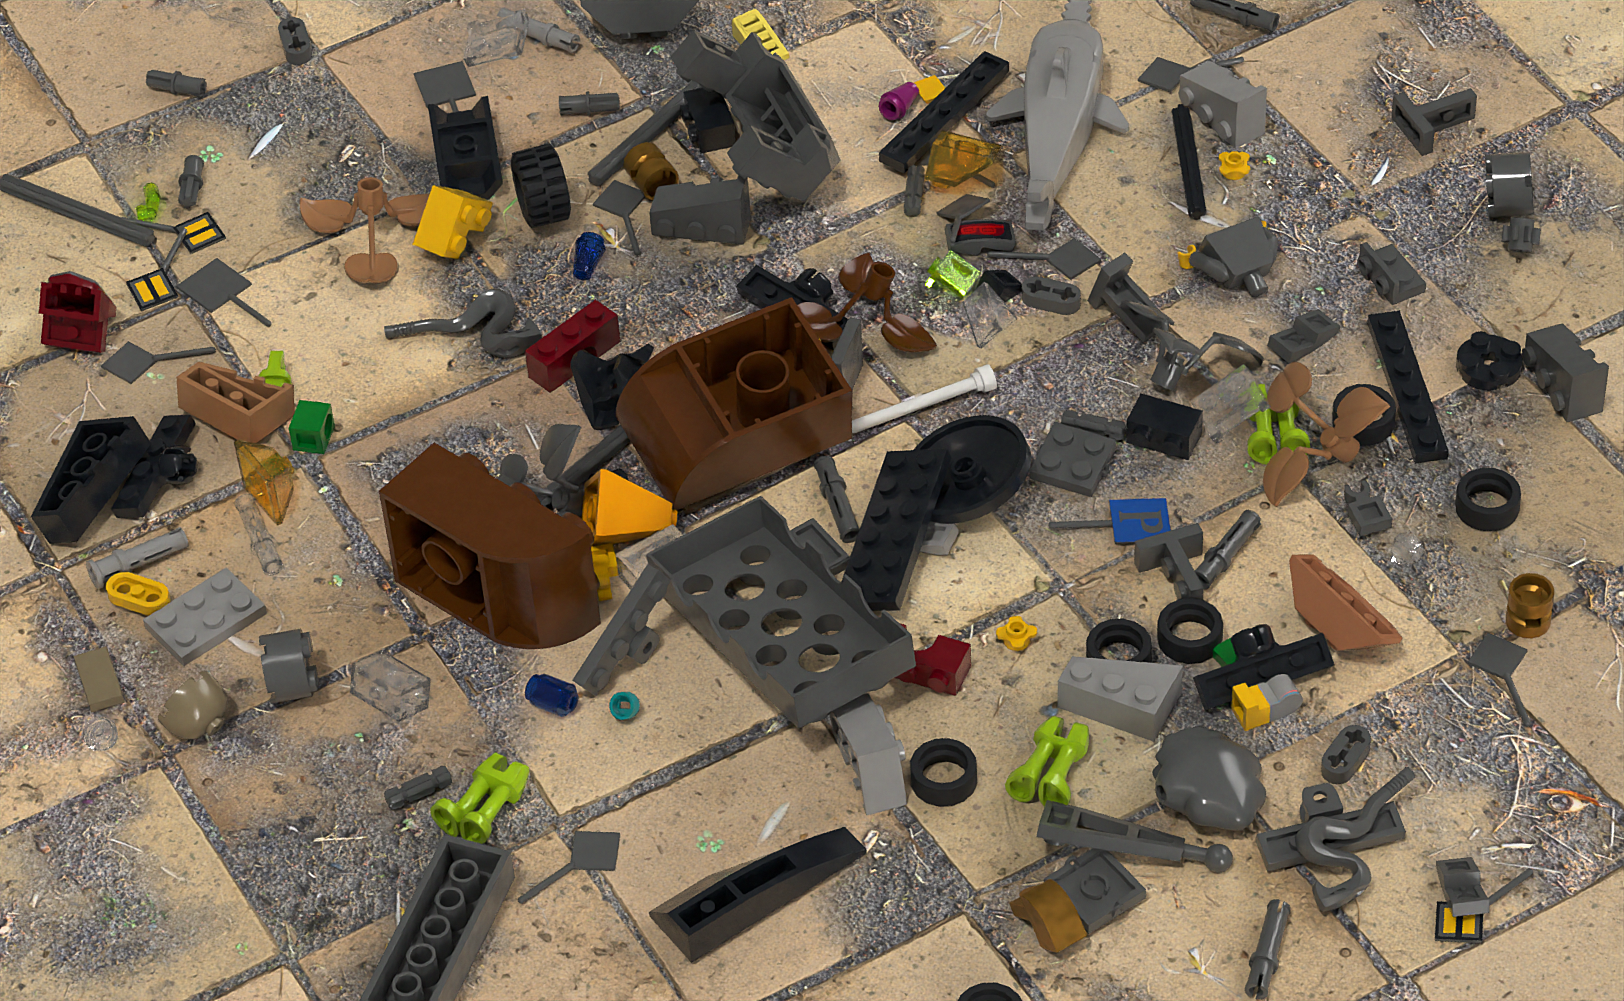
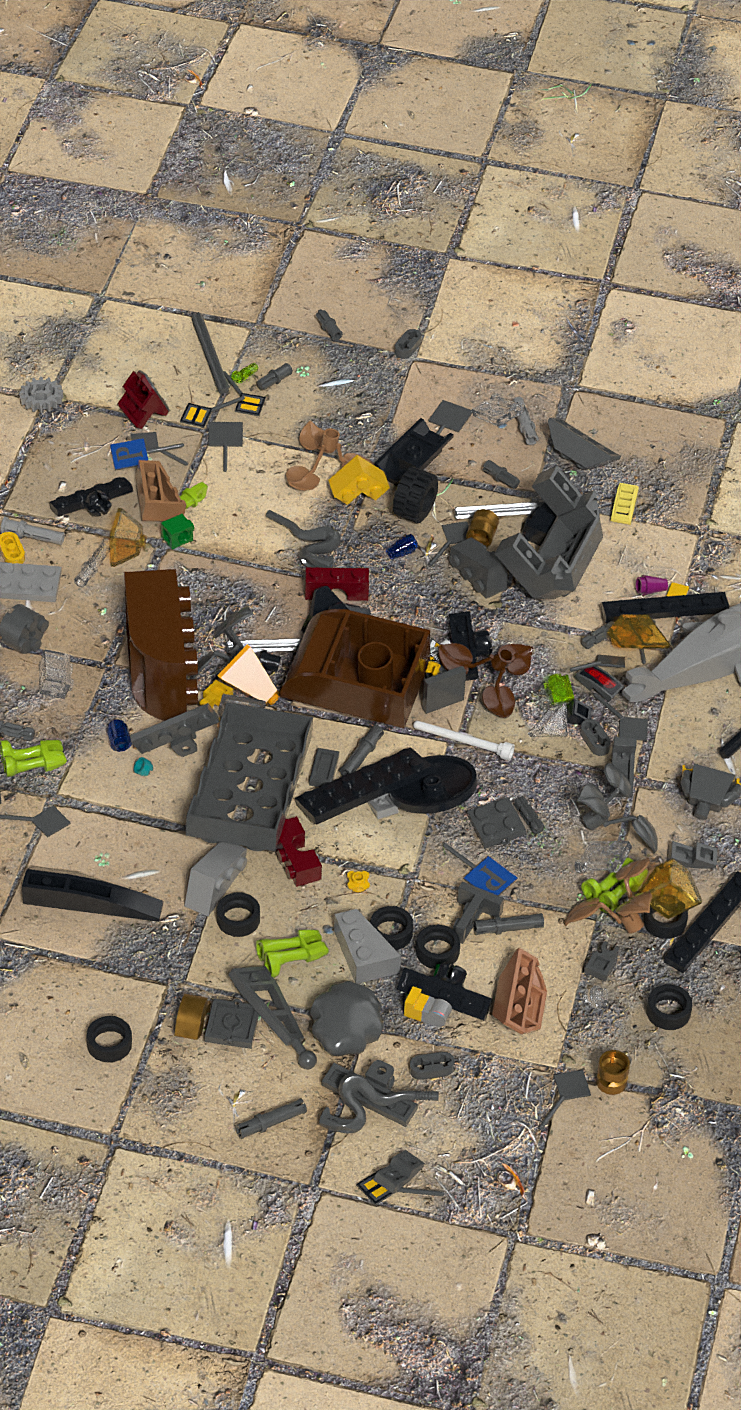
camera: 40 degrees right, 0 degrees up
black wedge [31,416,152,544] -> none
black brick [1126,393,1203,460] -> none
none -> blue piece [110,438,184,471]
none -> clear yellow slope [637,858,702,919]

